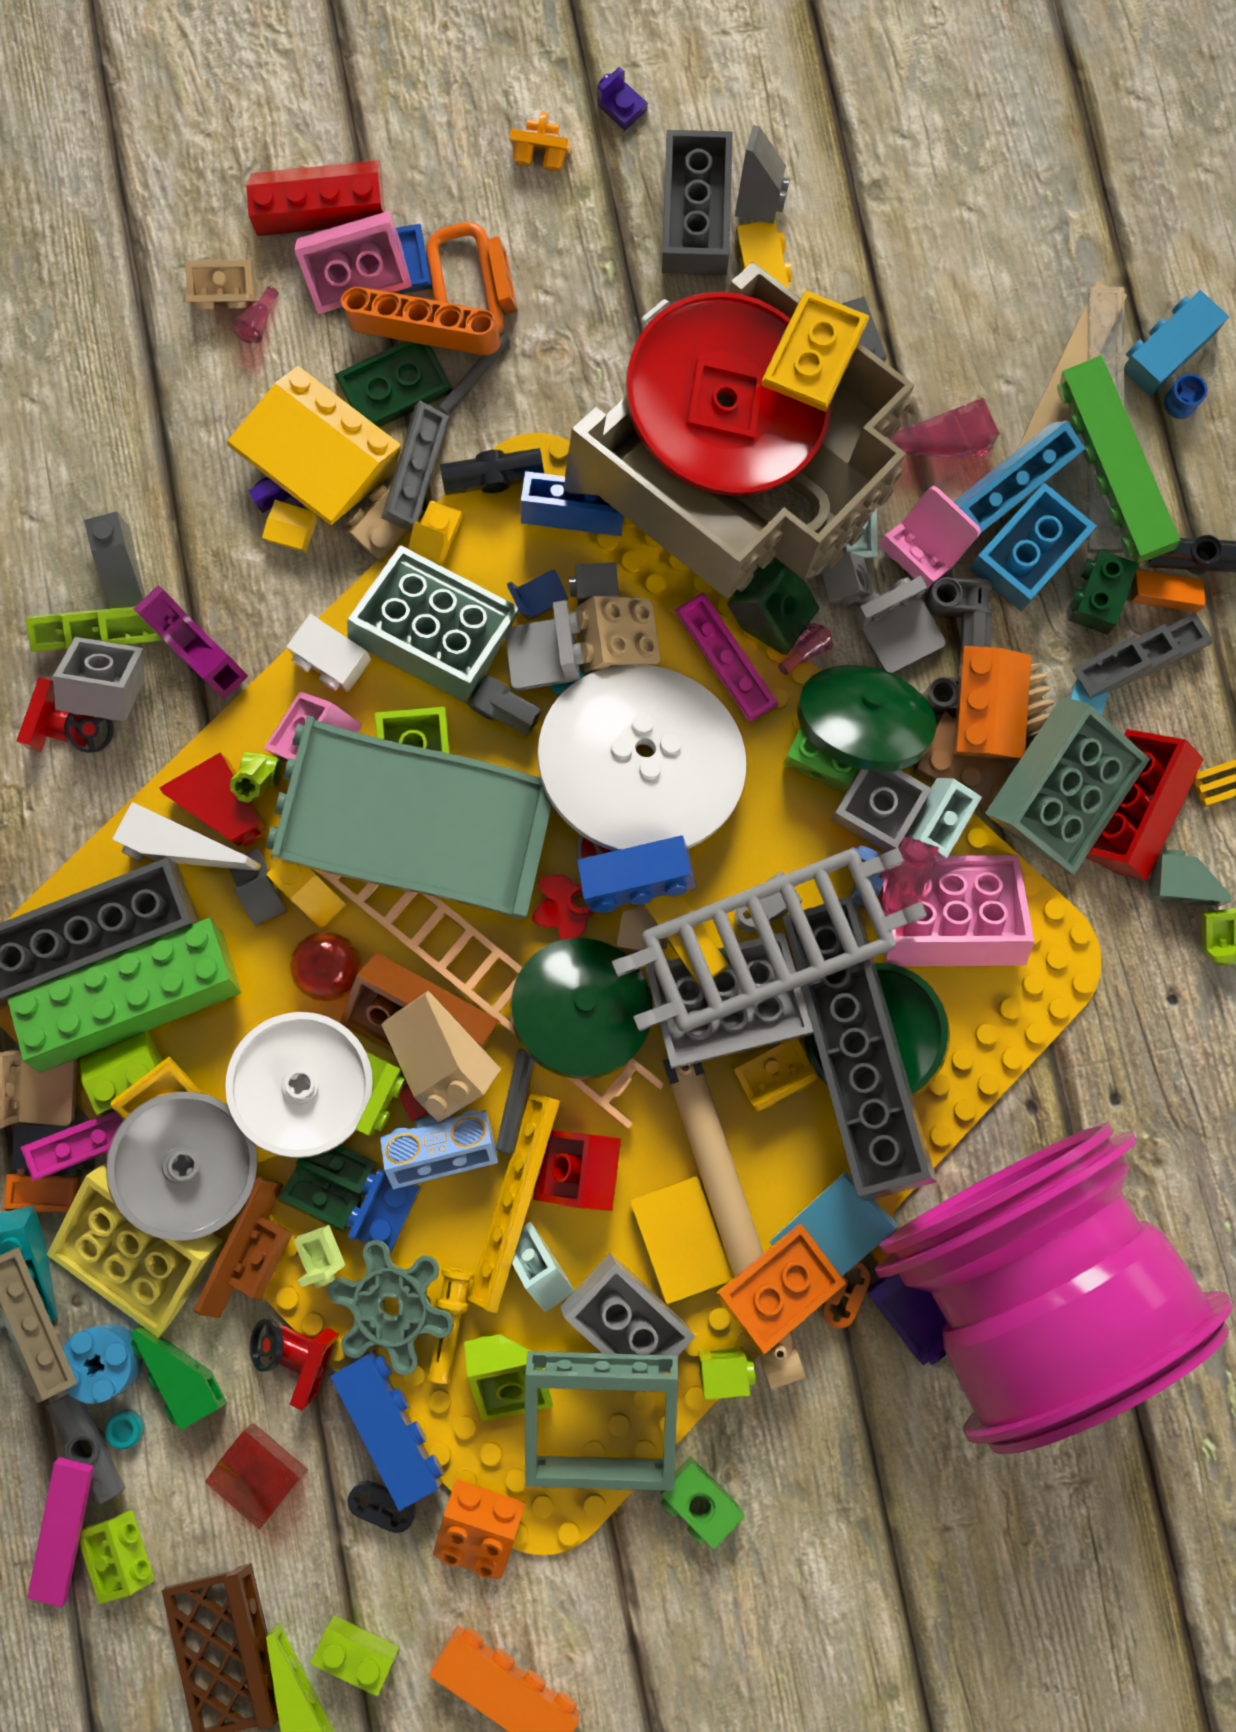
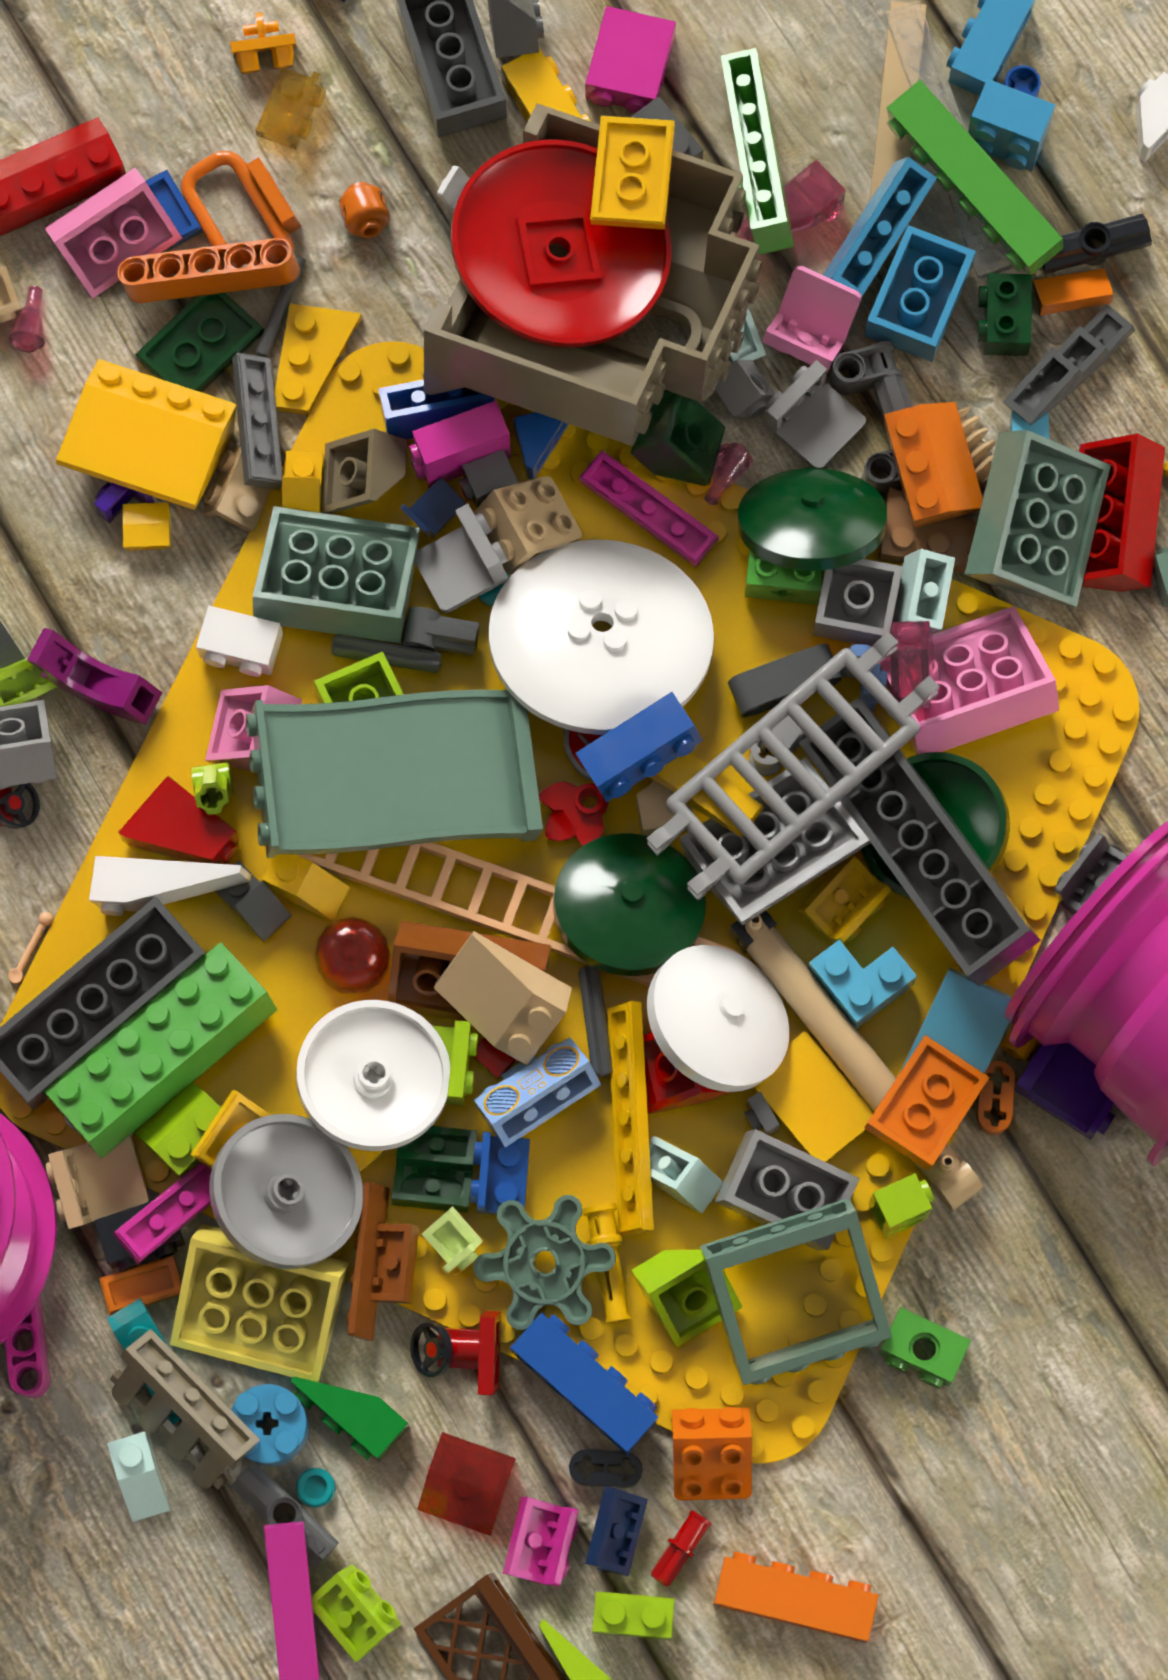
camera: 20 degrees left, 5 degrees down
black piece [440,448,544,496] -> none
none -> light nougat hinge [8,912,53,984]
none -> clear yellow bracket [255,67,326,150]
none -> yellow wing [274,304,363,415]
none -> dark tan slope [321,429,407,514]
none -> dark grey axle [331,635,442,673]
none -> orange head [339,182,390,238]
none -> dark pink brick [409,401,511,488]
none -> dark pink bracket [502,1496,579,1587]
none -> blue slope [513,412,569,480]
none -> dark pink brick [585,6,676,114]
none -> dark blue bracket [585,1486,648,1576]
none -> white dish [647,945,789,1092]
none -> red axle [651,1510,712,1587]
none -> brick [721,48,794,255]
none -> dark grey beam [728,643,842,718]
none -> dark grey plate [744,1092,780,1136]
none -> medium azure brick [808,940,917,1029]
none -> dark azure brick [968,79,1055,171]
none -> dark grey bracket [1054,833,1128,914]

